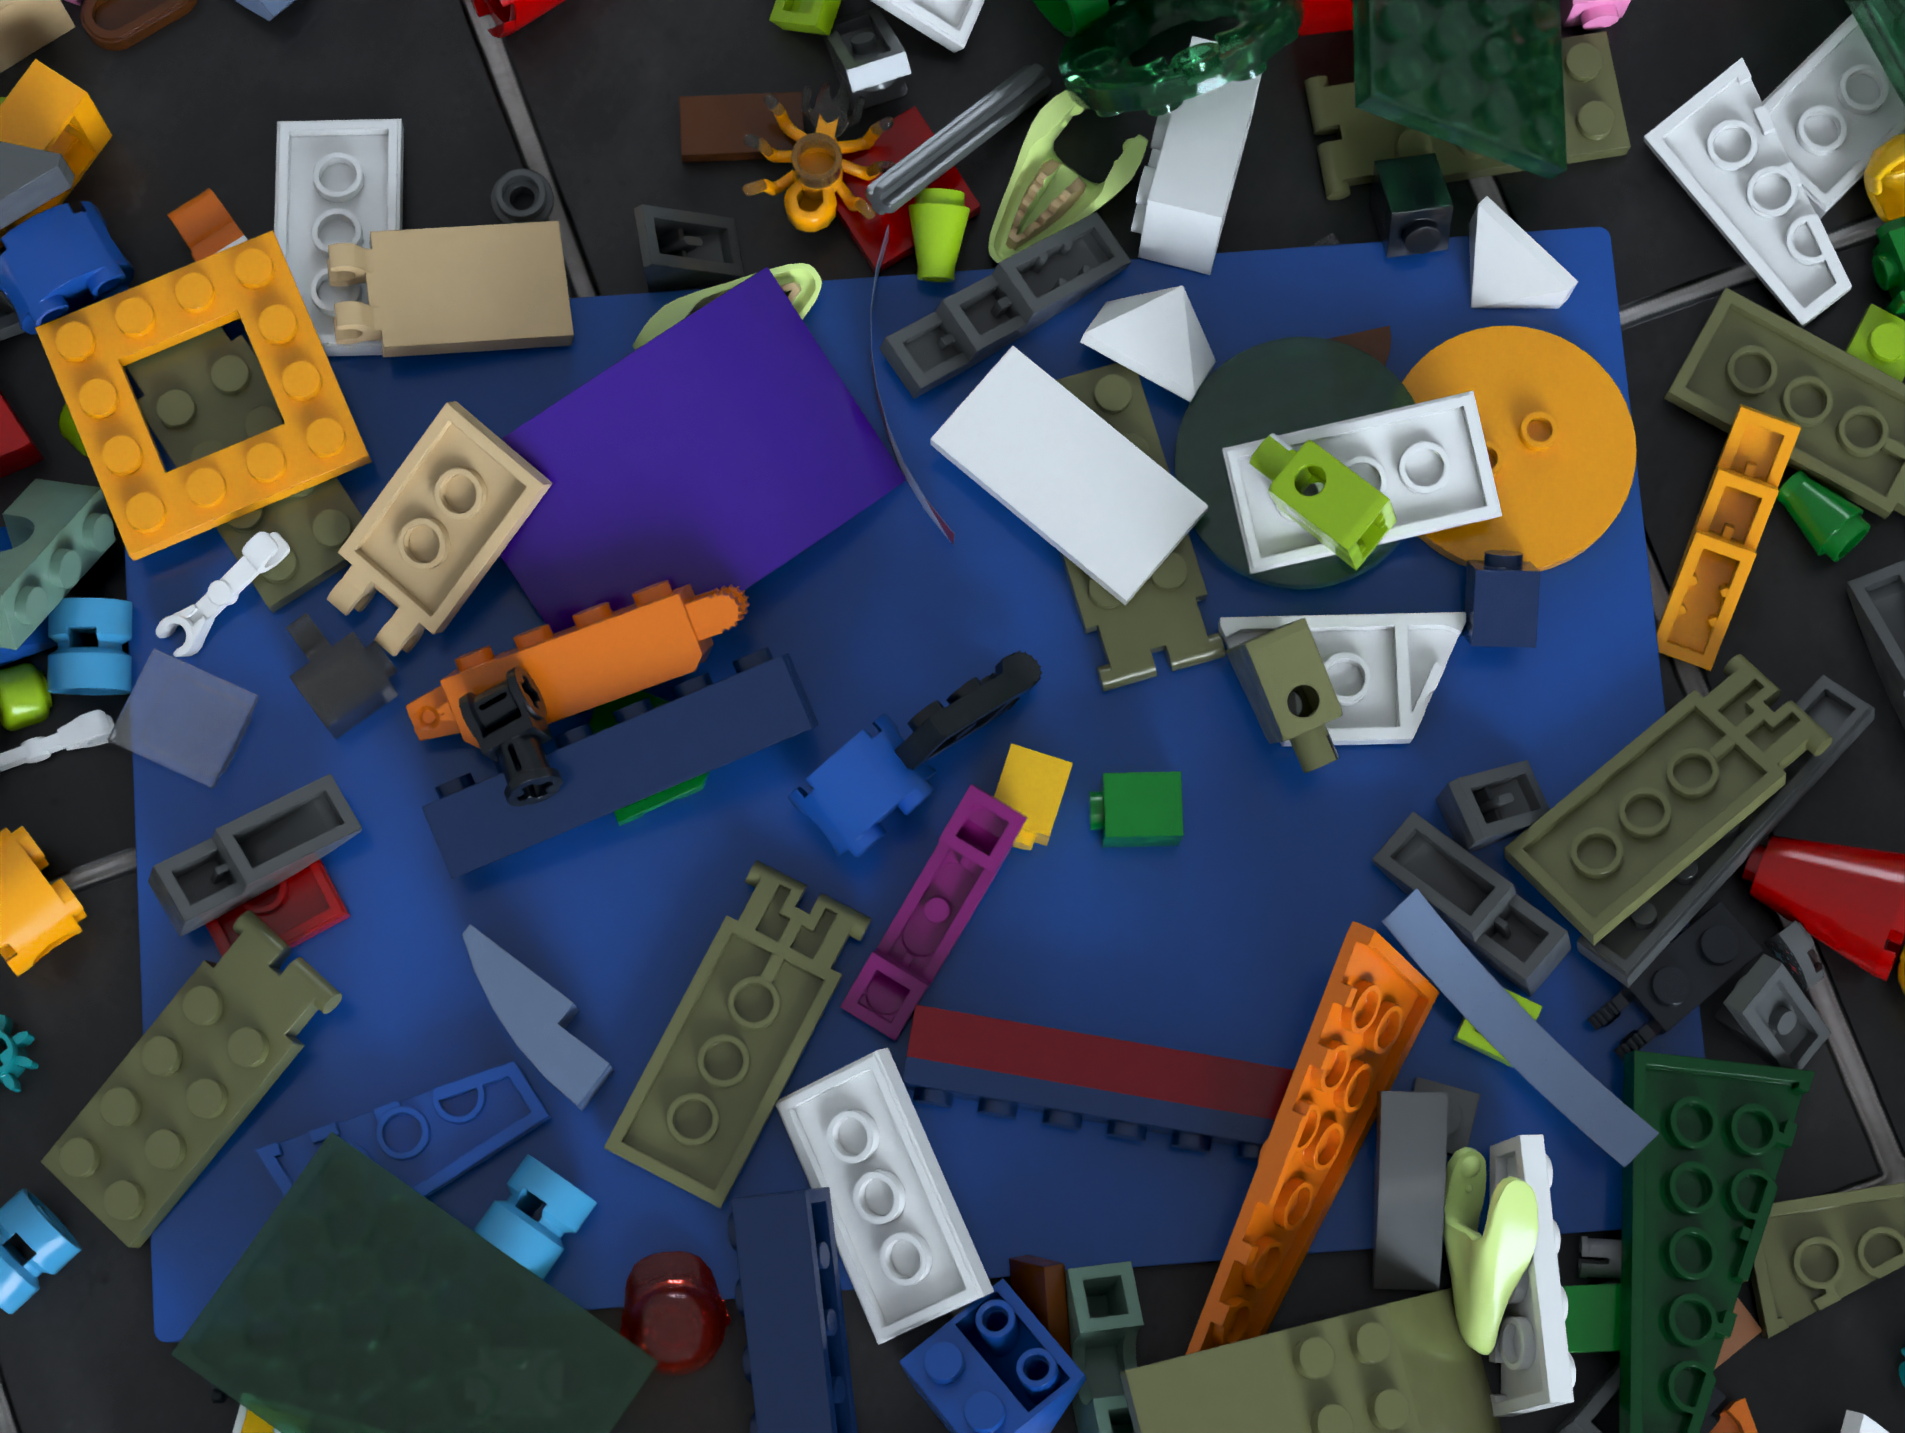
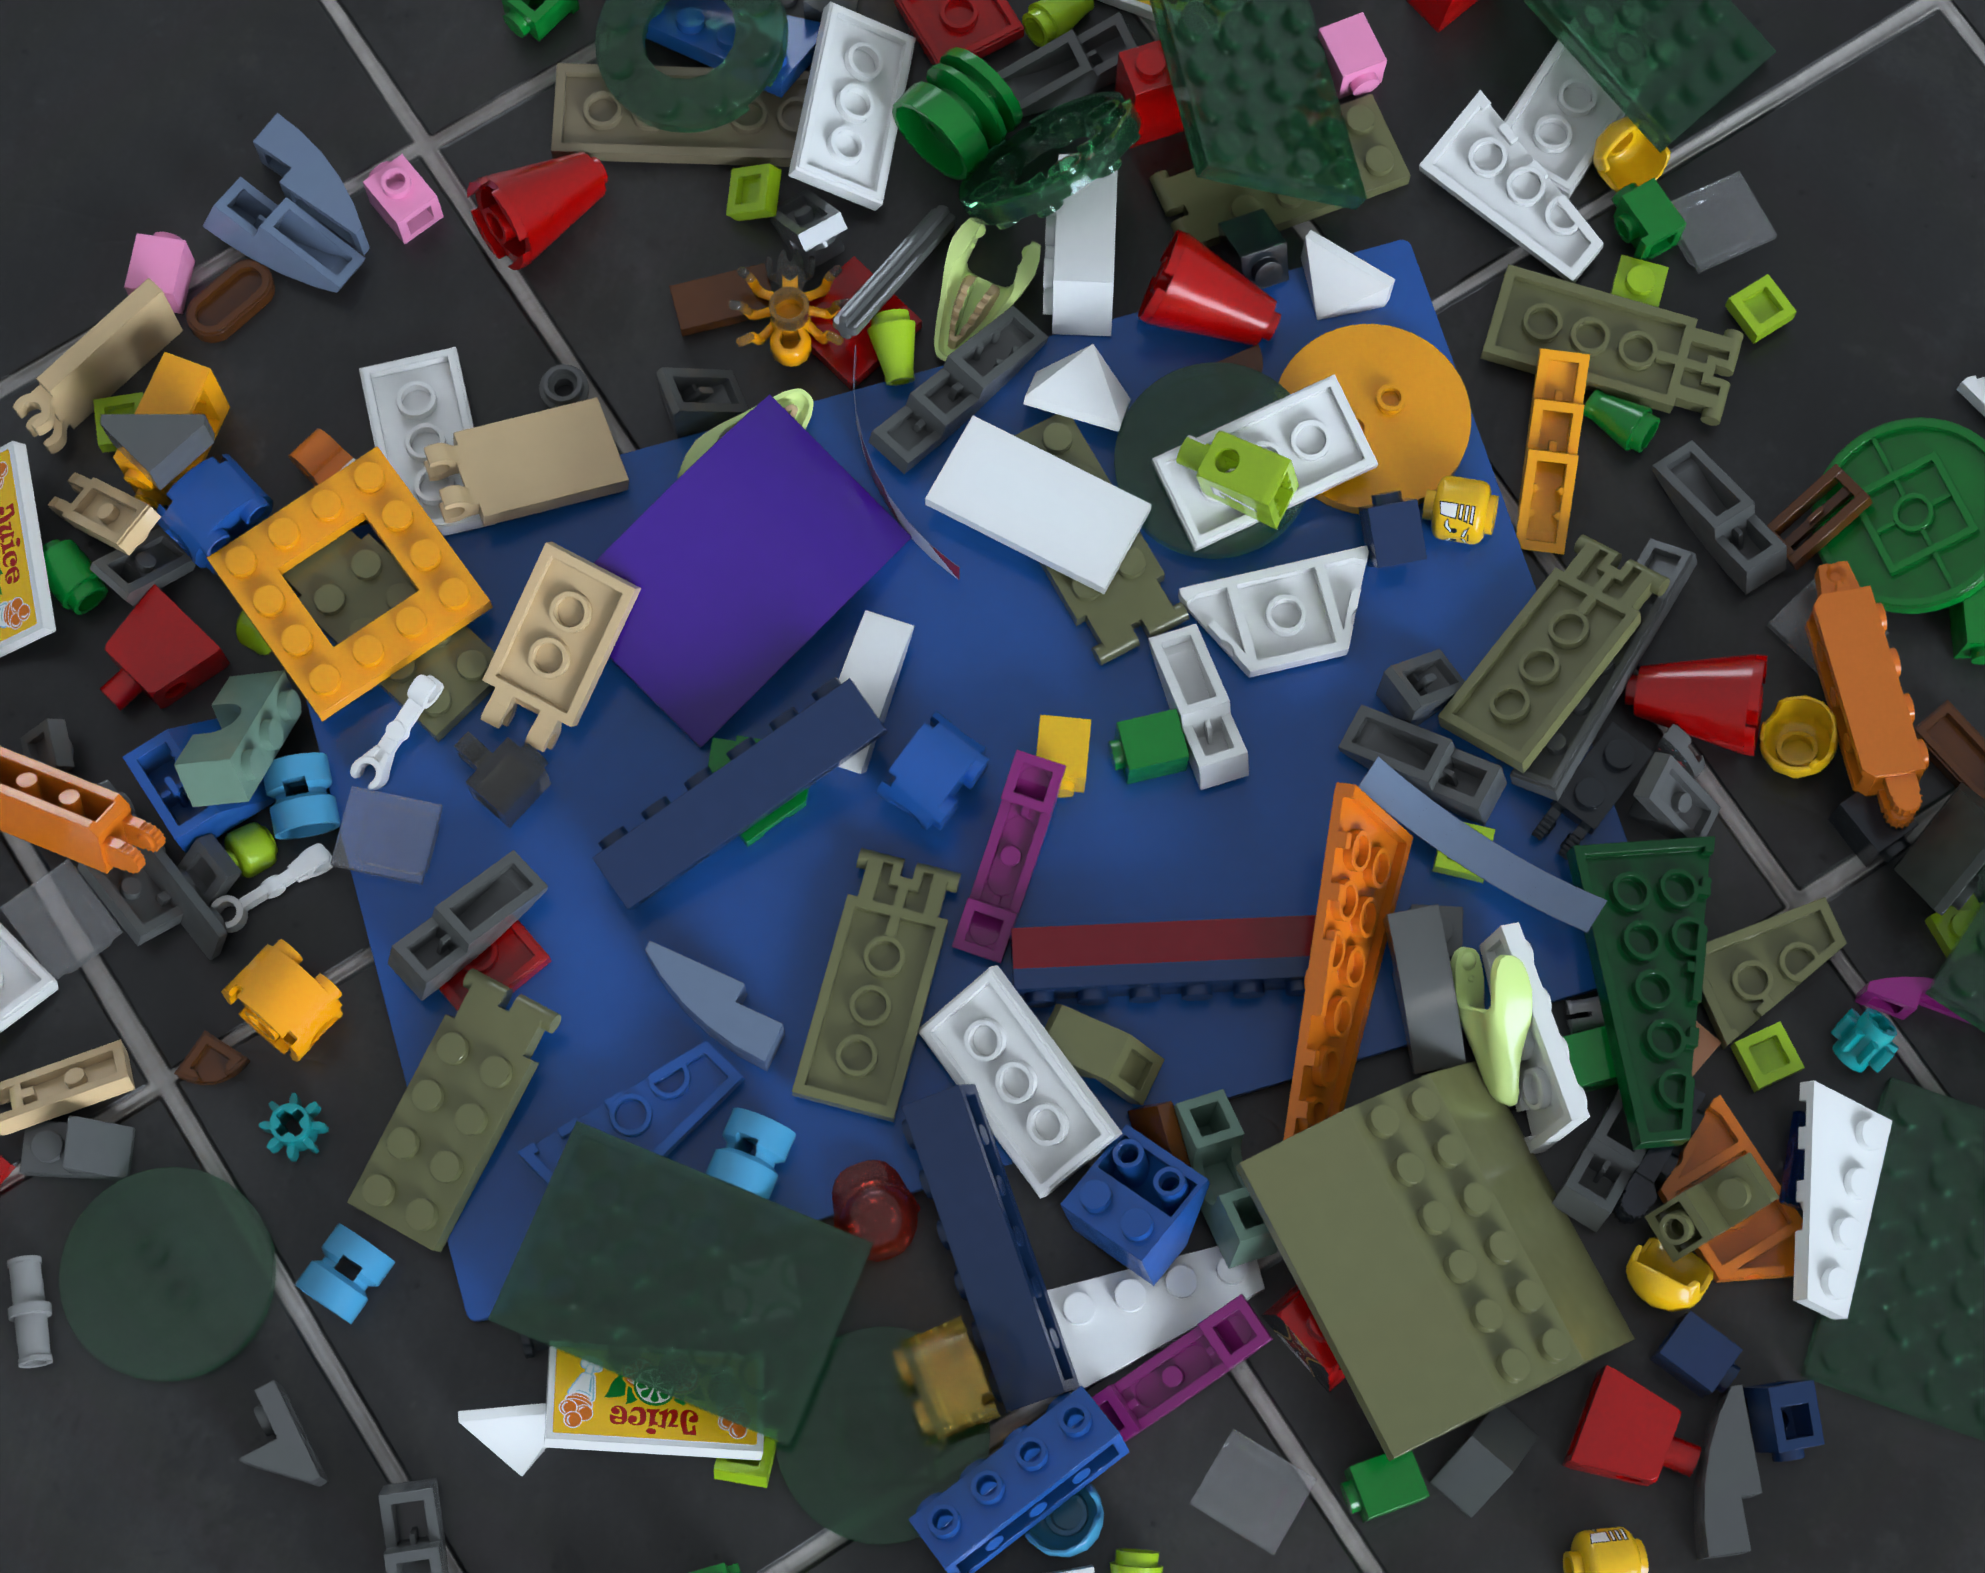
camera: 10 degrees left, 5 degrees down
orange hinge [406,580,750,748] -> none
black connector [459,666,563,807] -> none
black hinge [895,650,1042,770] -> none
olive torso [1225,618,1343,773] -> none
none -> white slope [838,610,915,774]
none -> olive slope [1045,1004,1165,1105]
none -> red cone [1138,229,1281,346]
none -> white slope [1148,624,1249,790]
none -> yellow head [1422,476,1499,544]
none -> lime plate [1730,1021,1805,1093]

